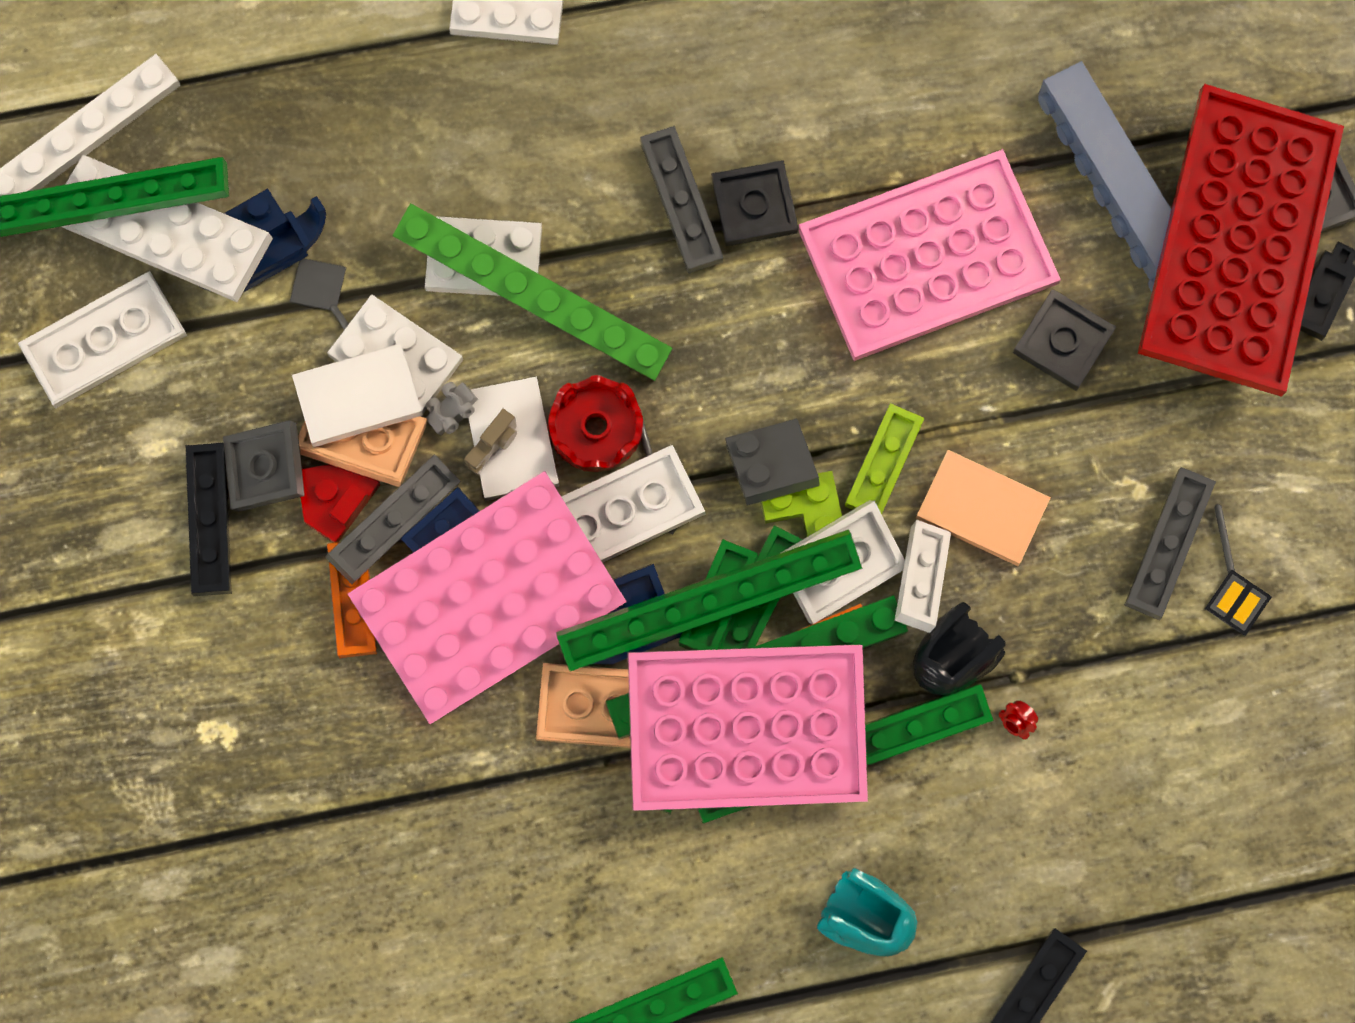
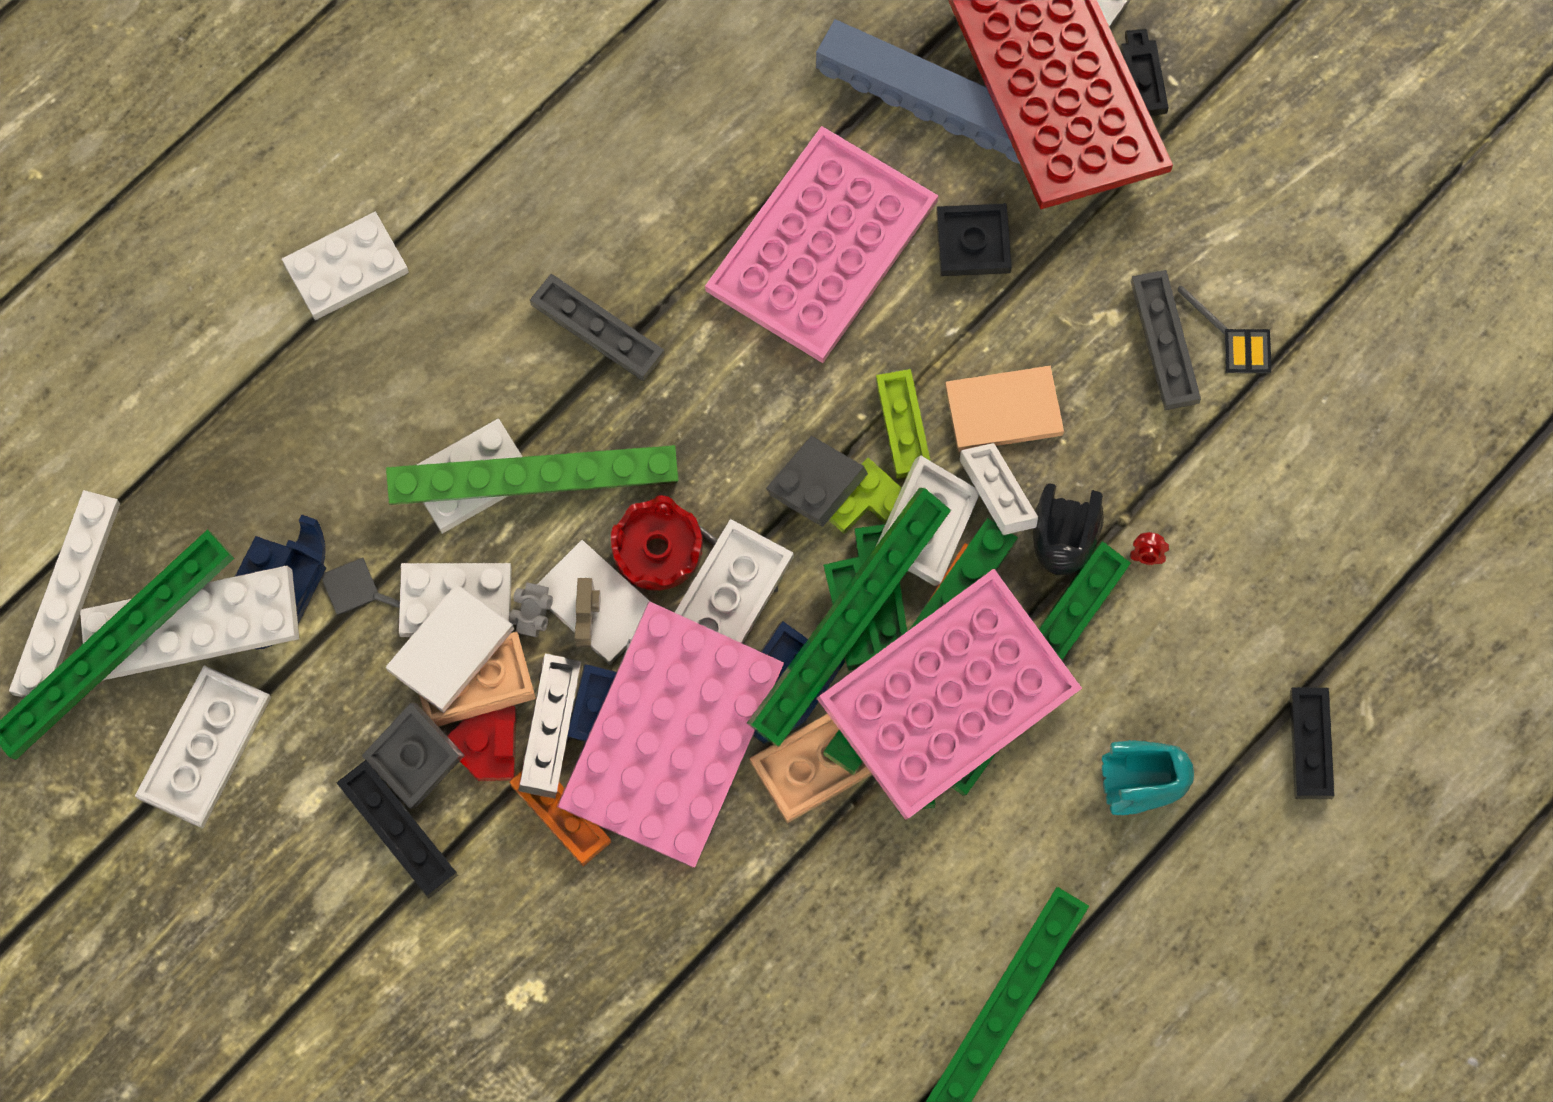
camera: 30 degrees left, 5 degrees down
black plate [711,160,799,247] -> none

